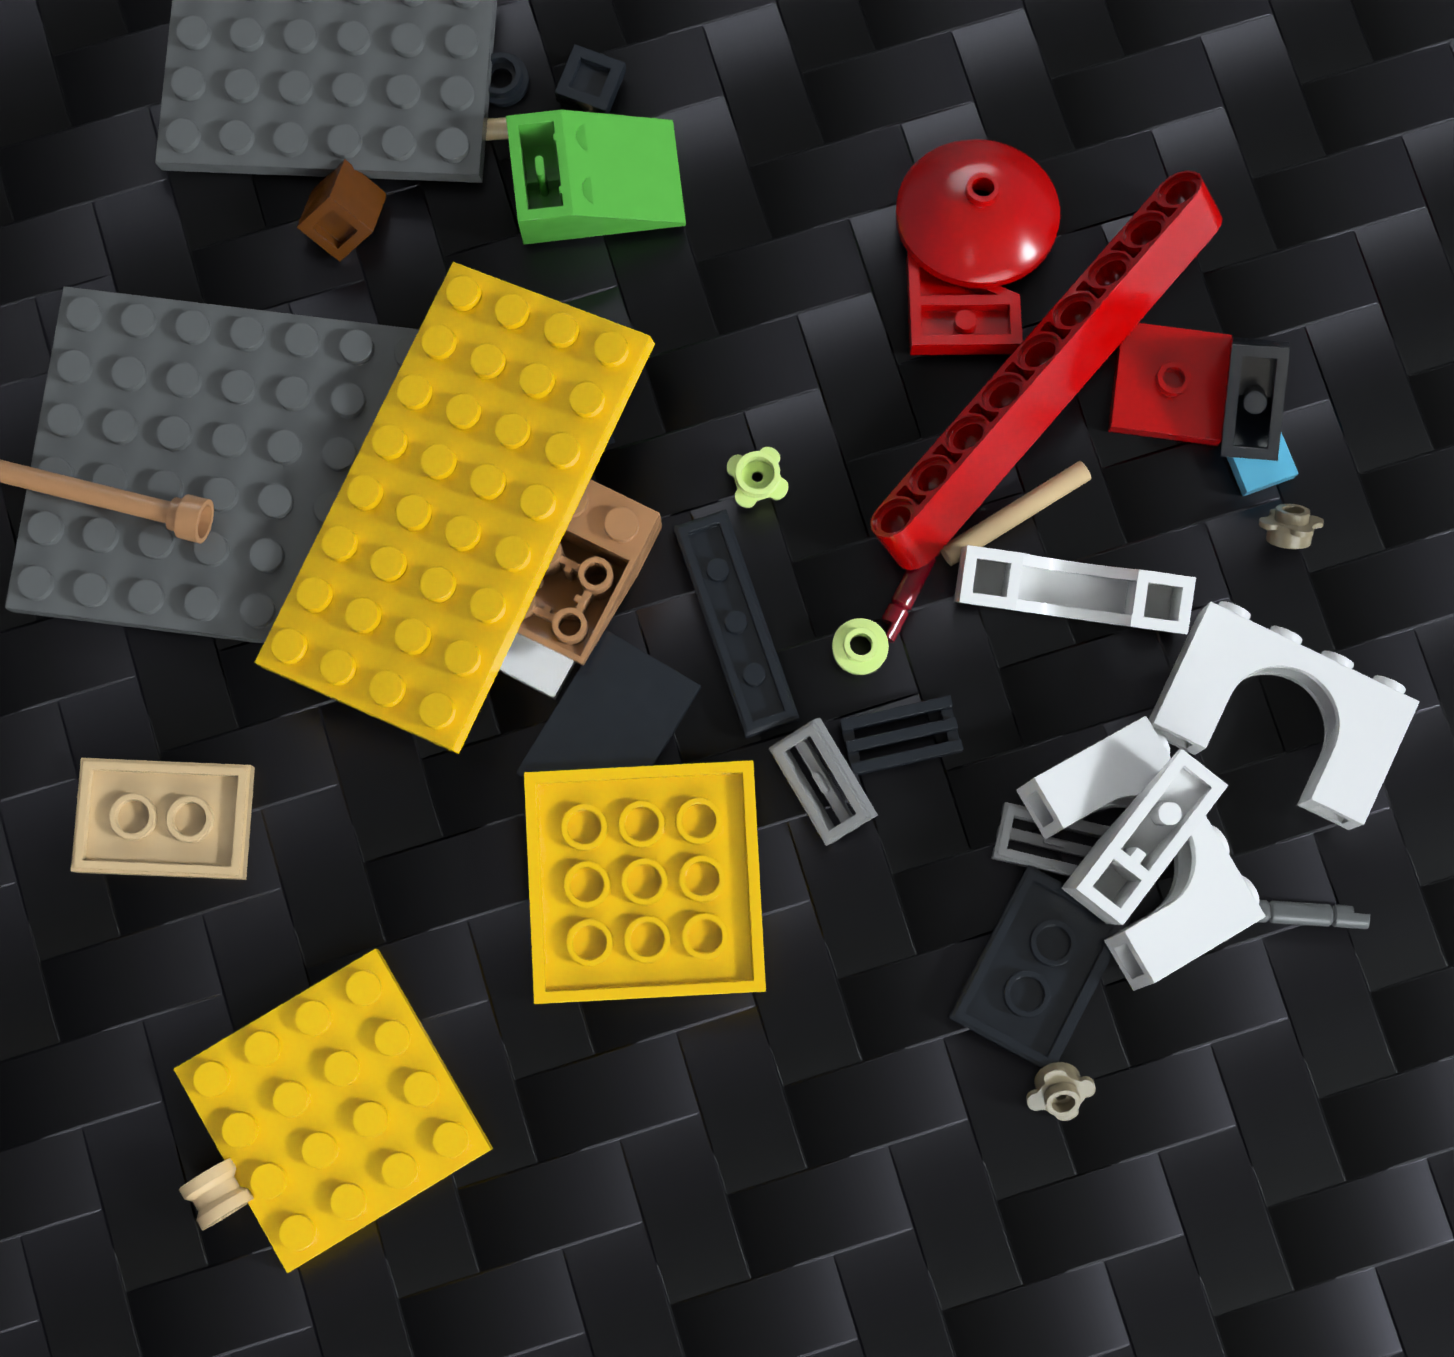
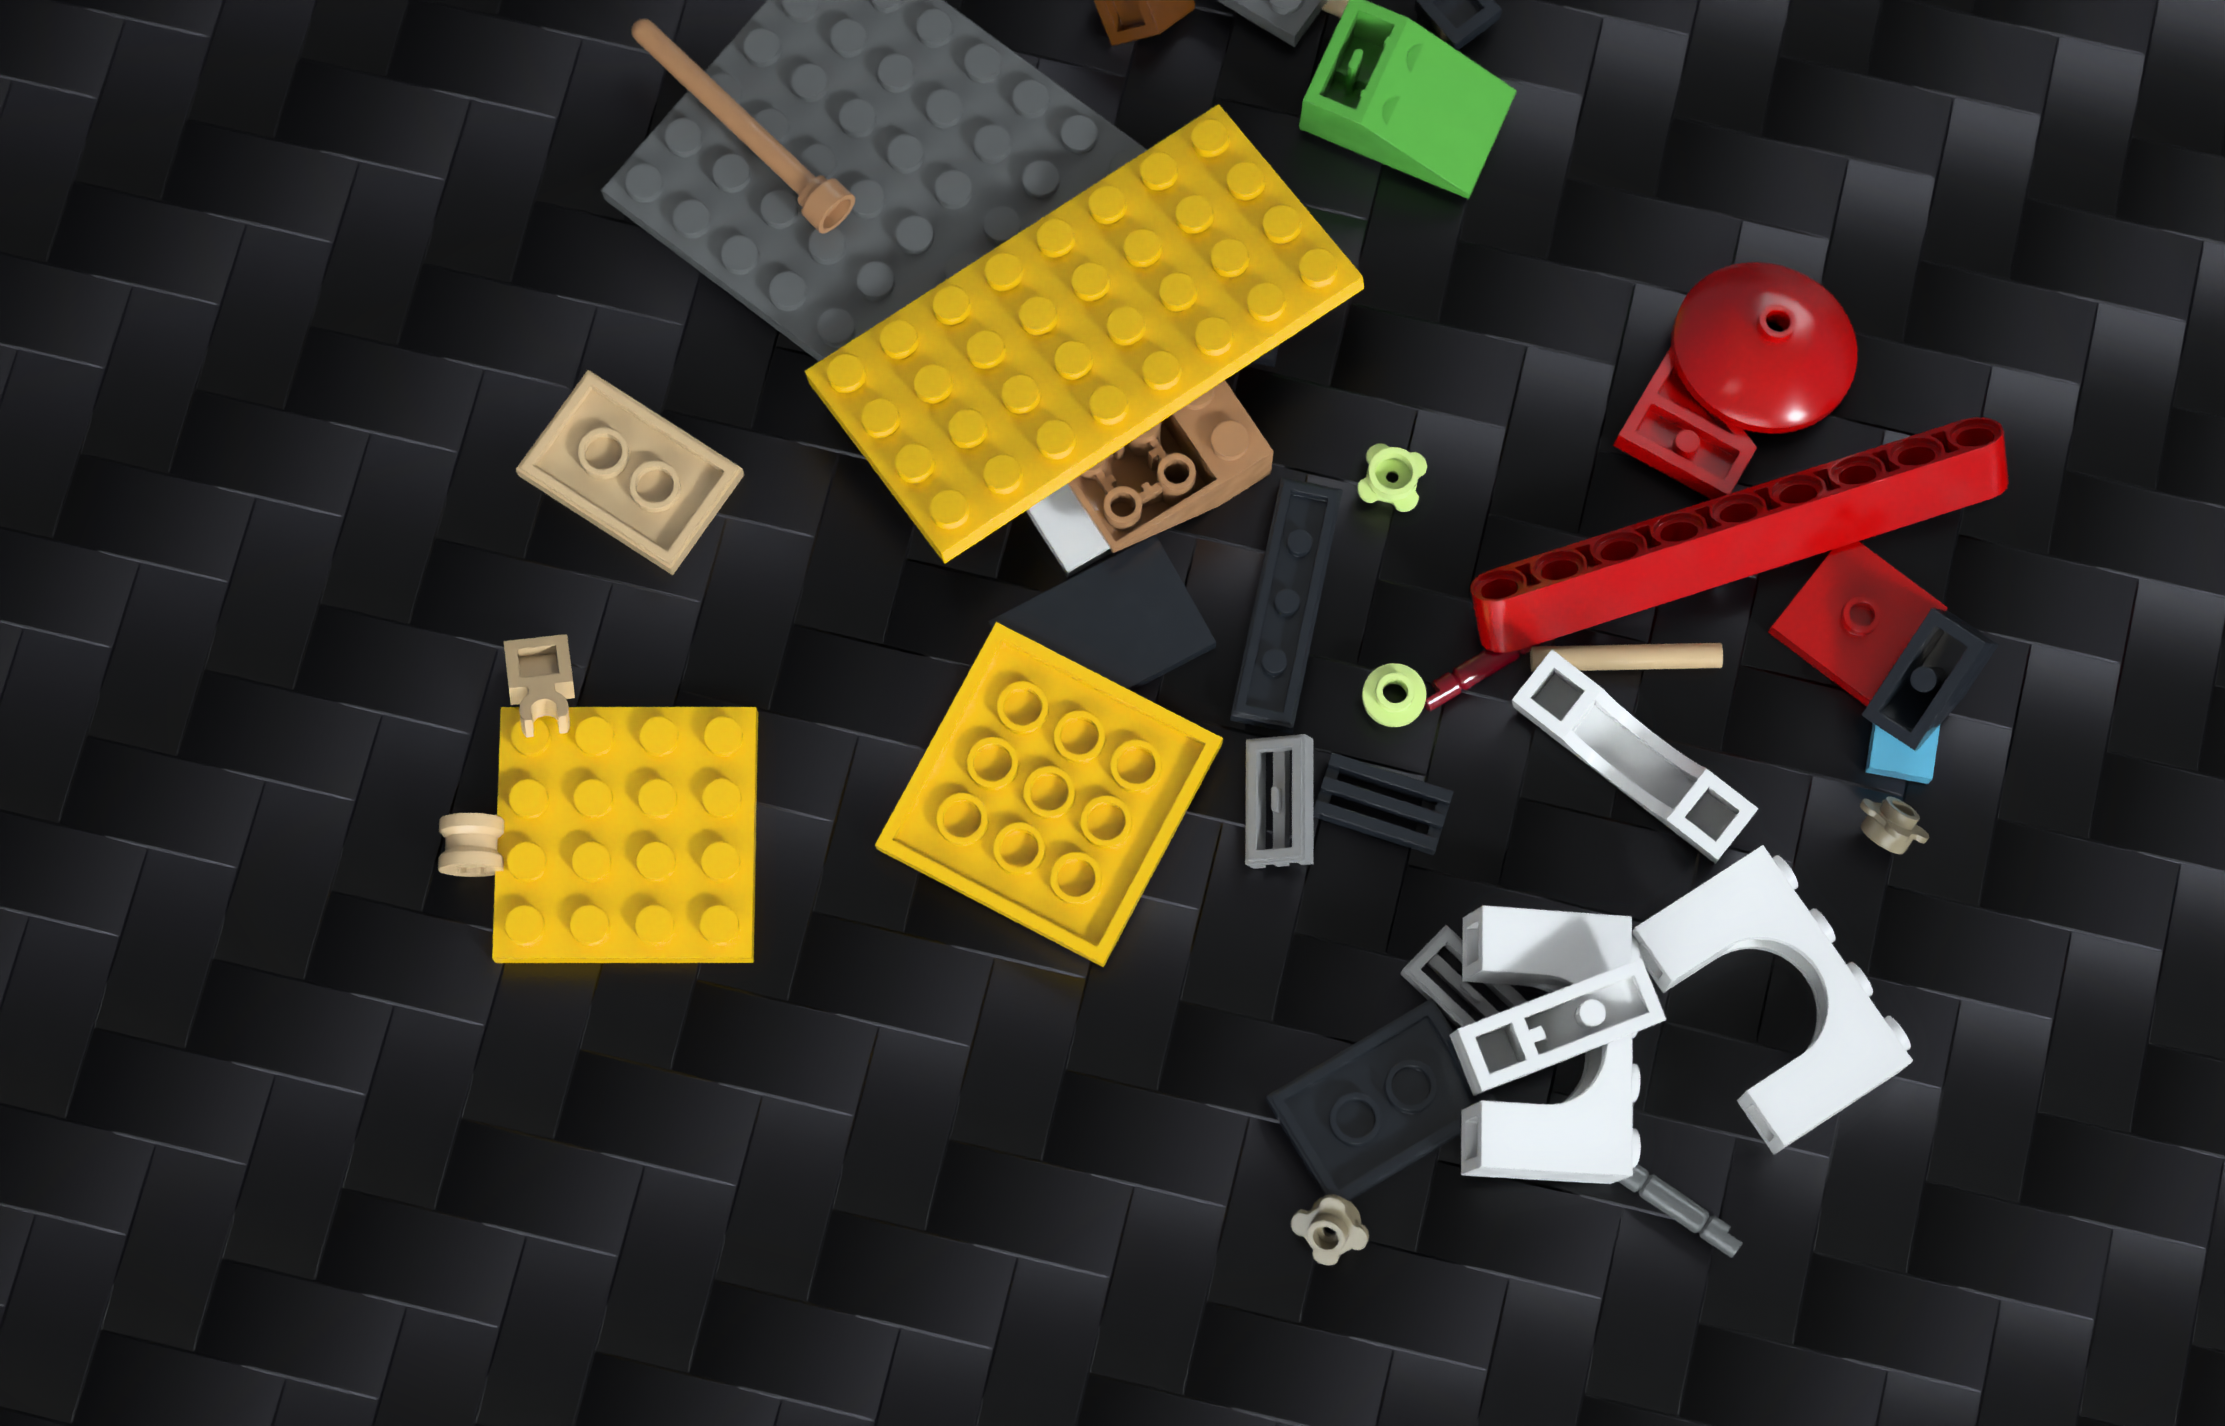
camera: 30 degrees right, 5 degrees down
none -> tan plate [503,634,575,738]

